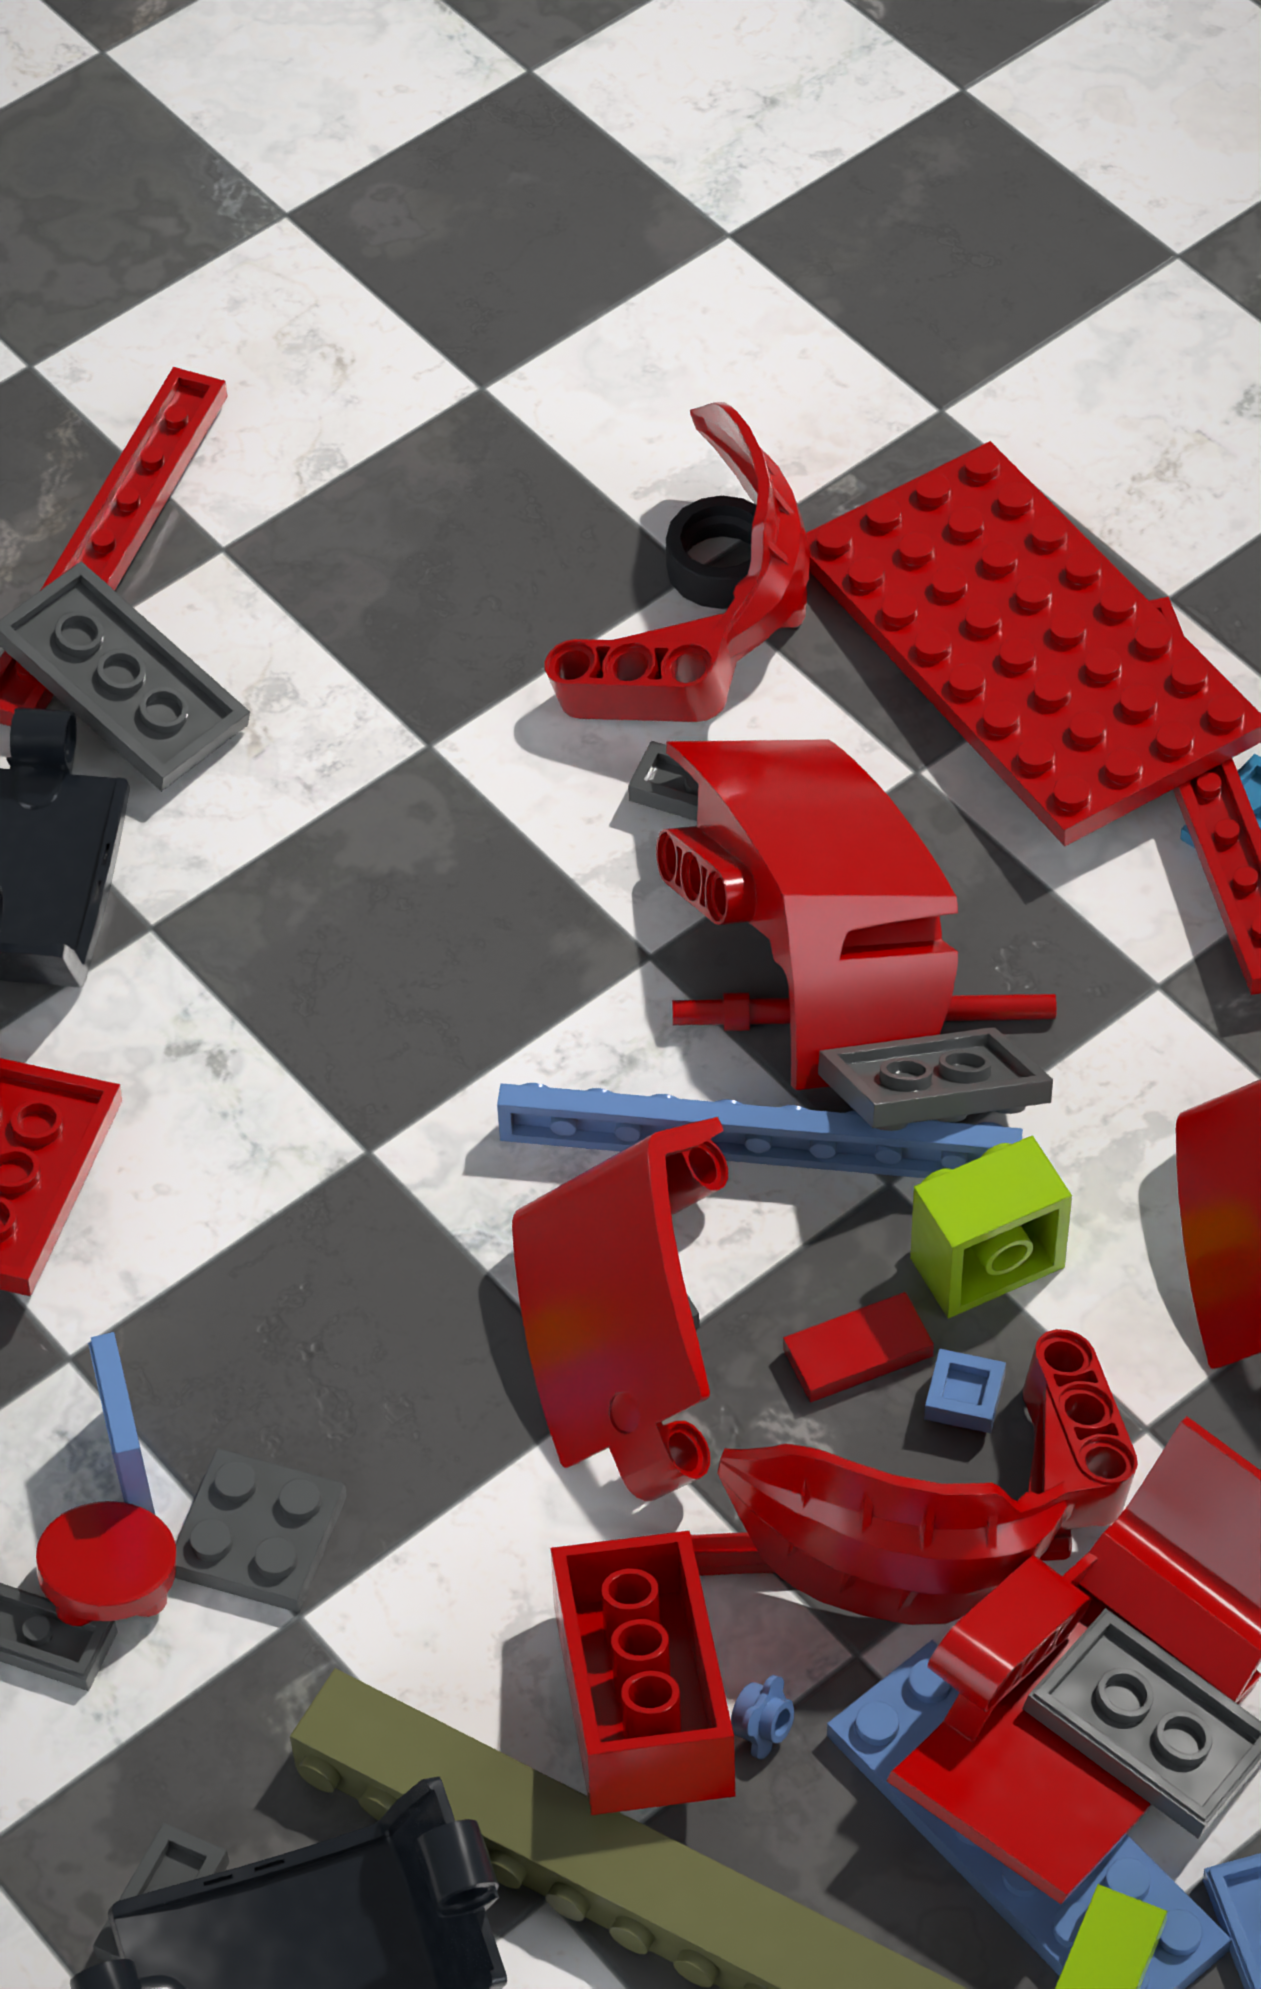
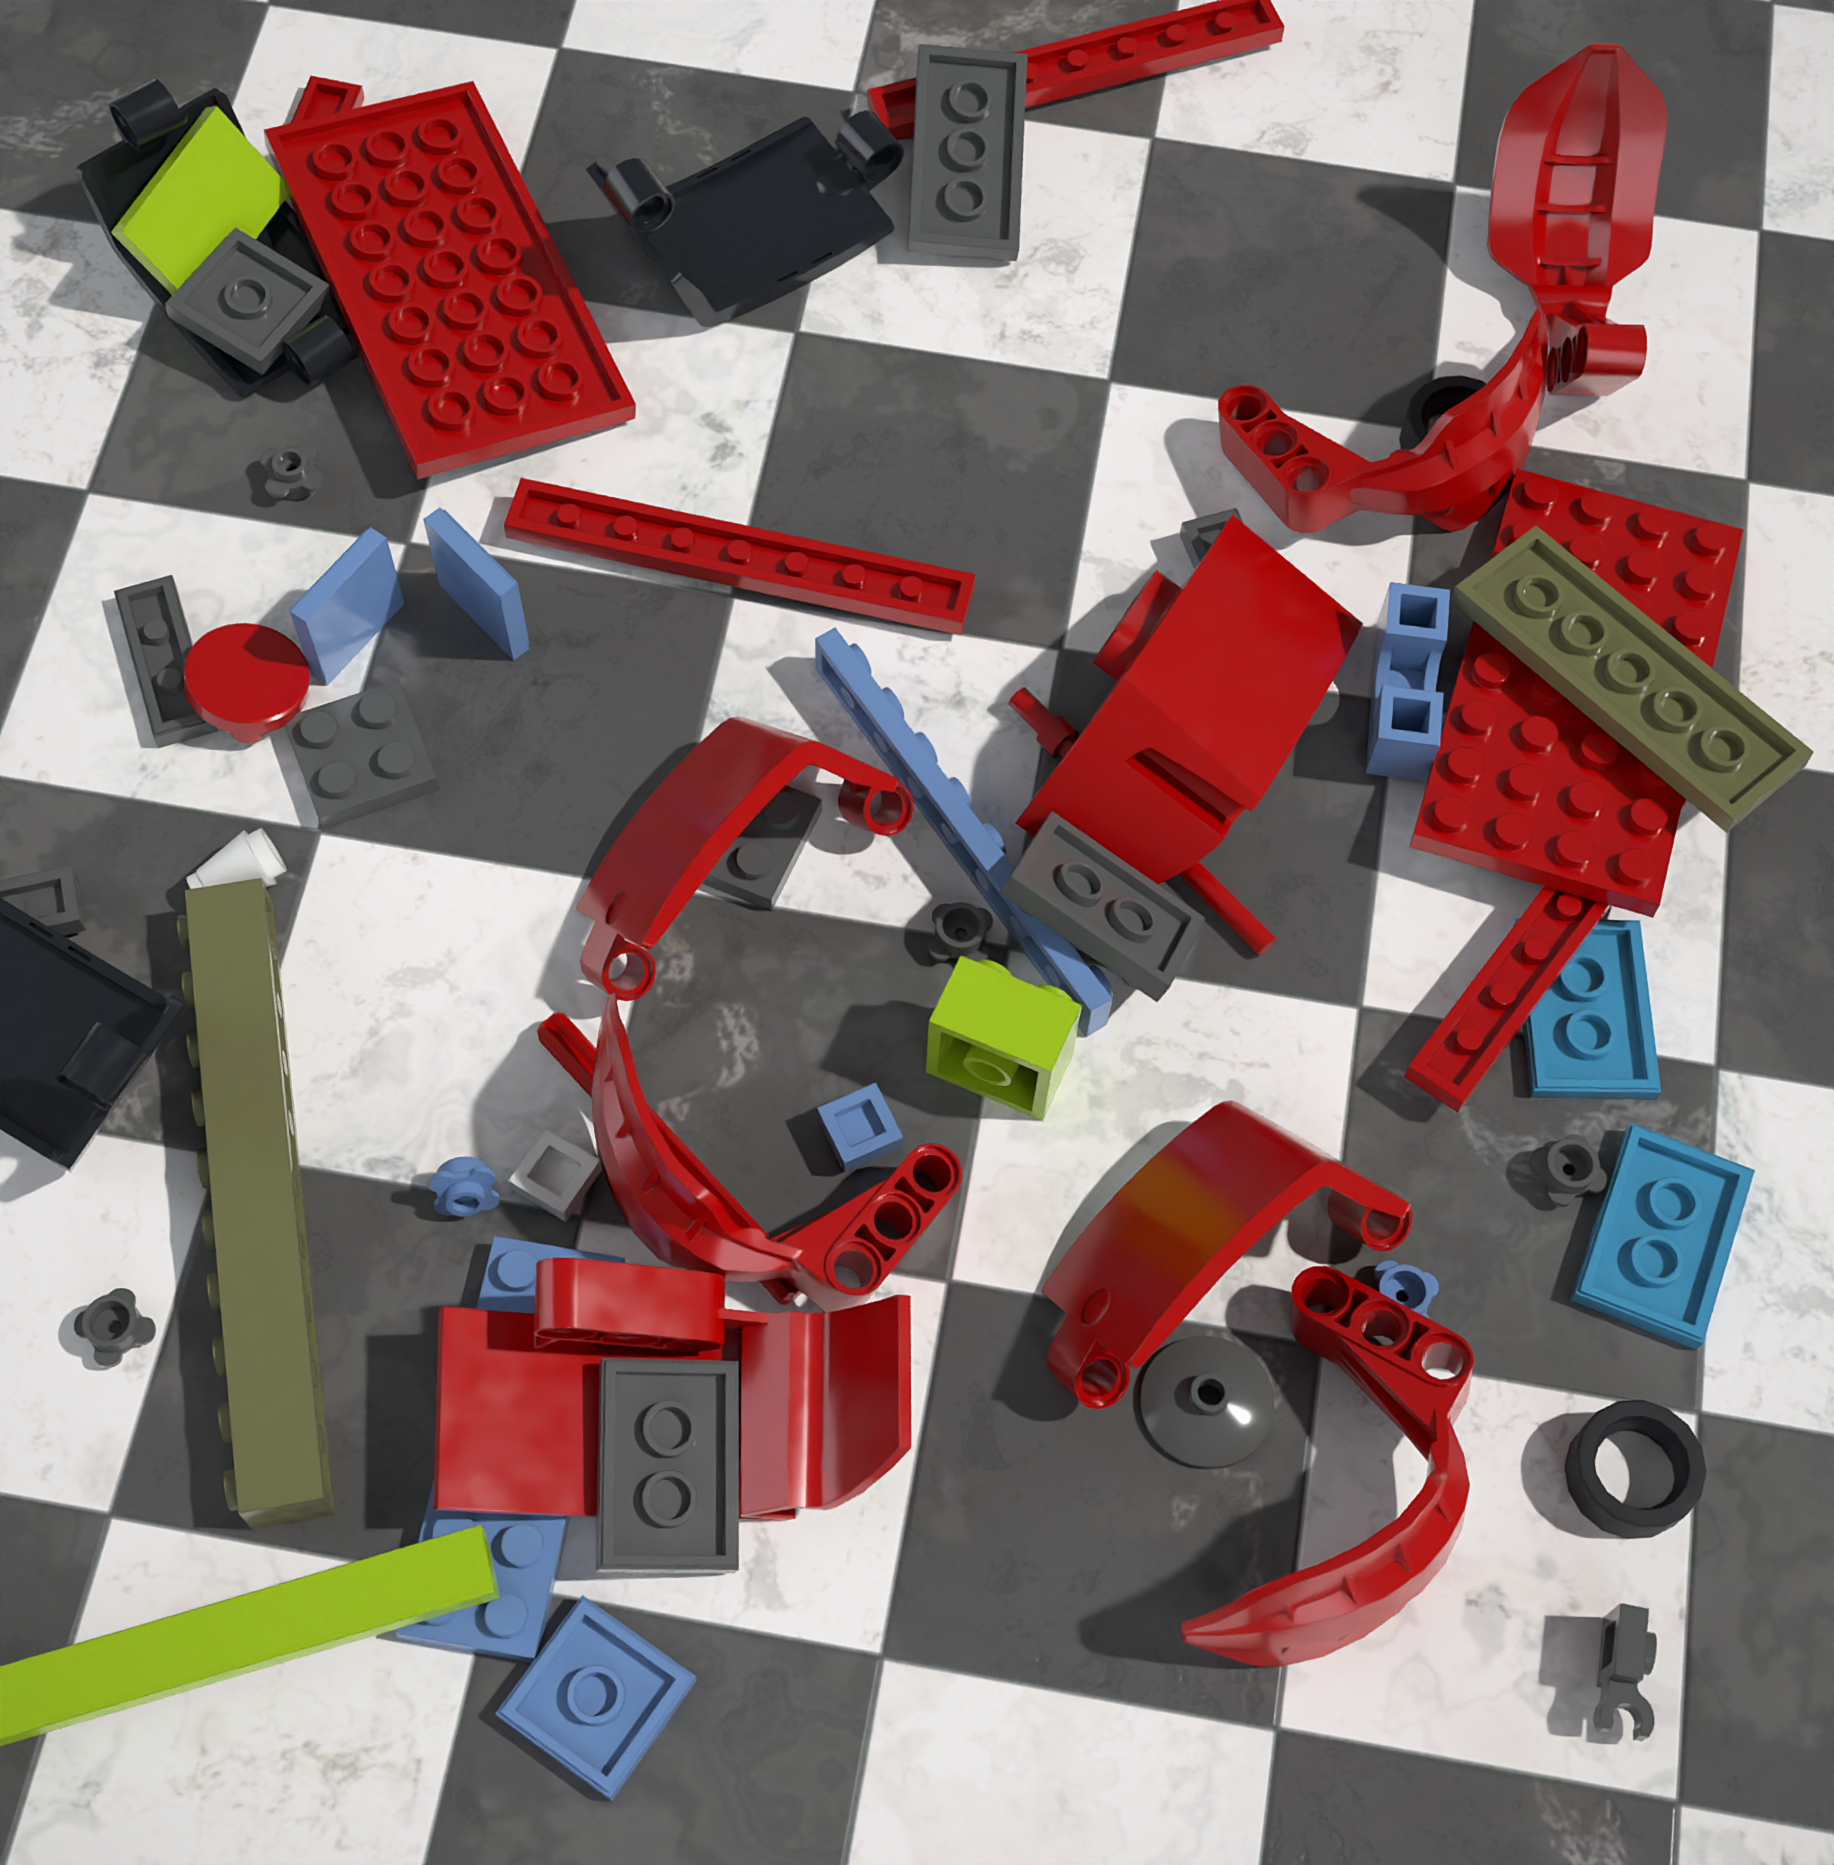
camera: 45 degrees right, 10 degrees up
red brick [550,1530,736,1815] -> none
red tile [783,1291,934,1403] -> none
none -> white cone [186,828,287,889]
none -> medium blue tile [423,508,530,661]
none -> red plate [504,478,976,635]
none -> white plate [508,1128,602,1222]
none -> dark grey plate [928,902,993,962]
none -> medium blue arch [1365,582,1450,782]
none -> olive plate [1450,526,1814,833]
none -> red piece [1487,43,1667,396]

